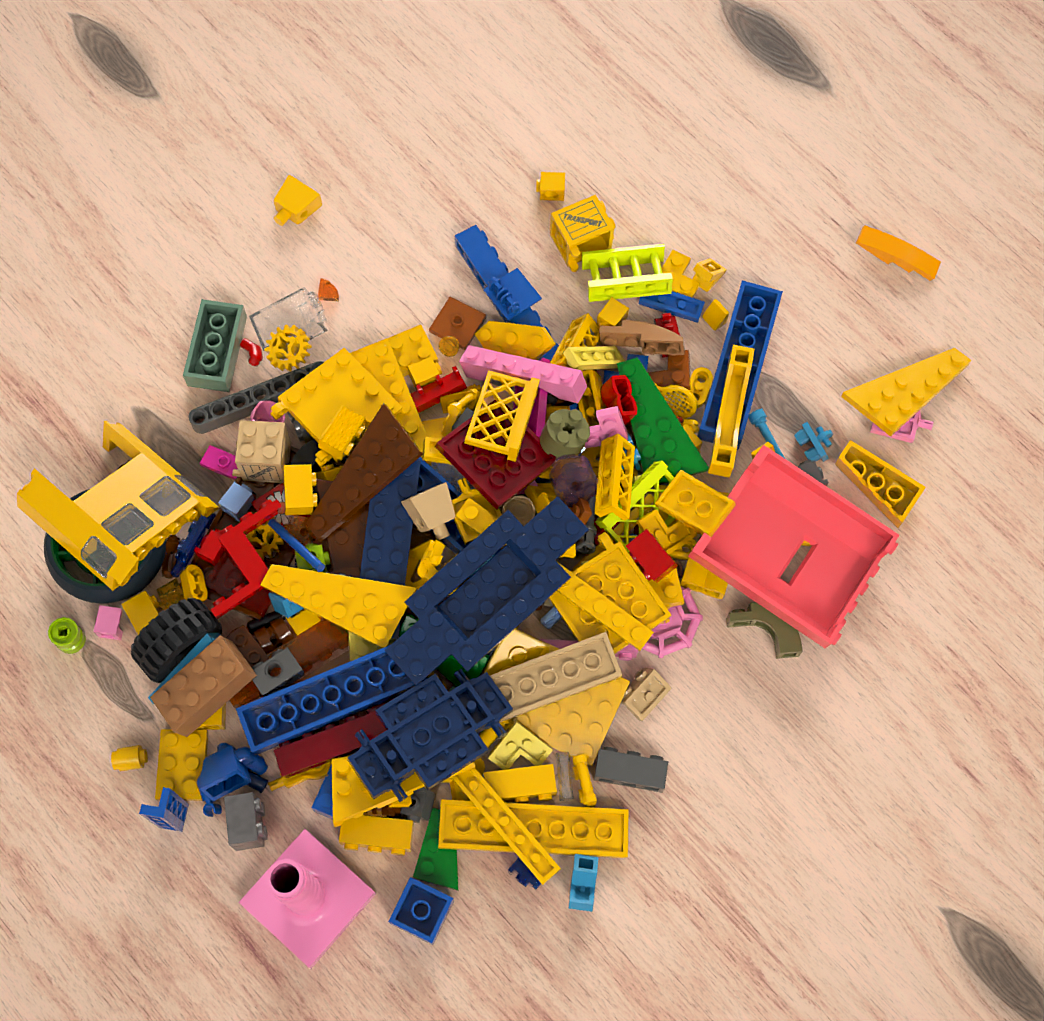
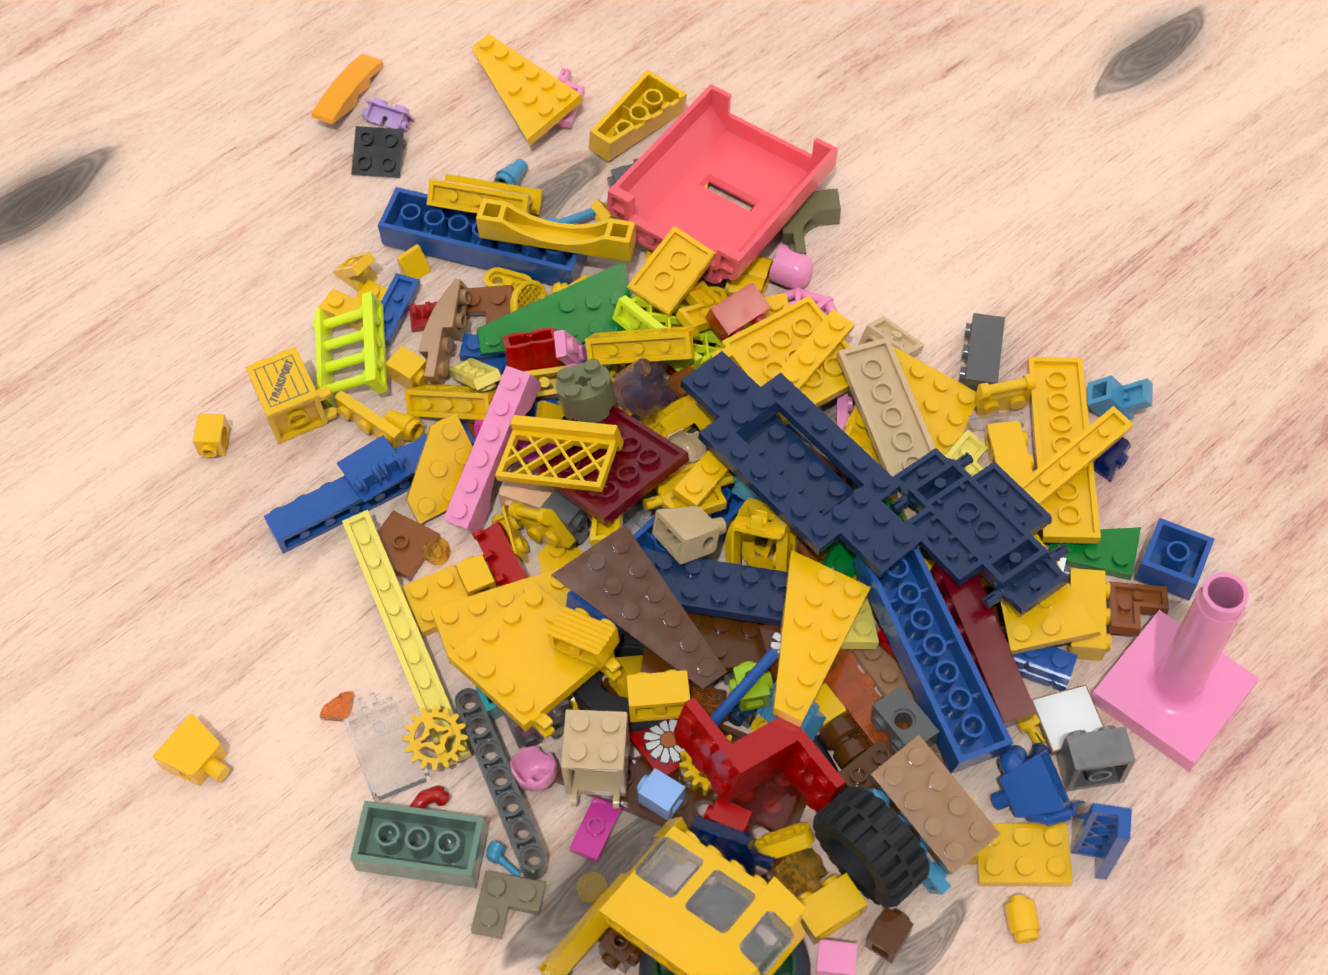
camera: 85 degrees left, 10 degrees down
dark azure hips [794,422,833,462] -> none
none -> yellow plate [334,390,405,449]
none -> light yellow plate [342,510,472,766]
none -> black hinge [351,126,407,178]
none -> lavender hinge [362,97,415,131]
none -> yellow cone [384,410,424,441]
none -> yellow fence [427,174,543,215]
none -> dark tan plate [471,871,546,939]
none -> dark azure hand [486,840,522,877]
none -> dark azure cone [494,159,528,185]
none -> clear yellow plate [577,872,608,904]
none -> bright pink helmet [769,243,813,289]
none -> reddish brown brick [865,908,914,964]
none -> white tile [1031,684,1104,756]
none -> dark orange plate [1108,581,1169,636]

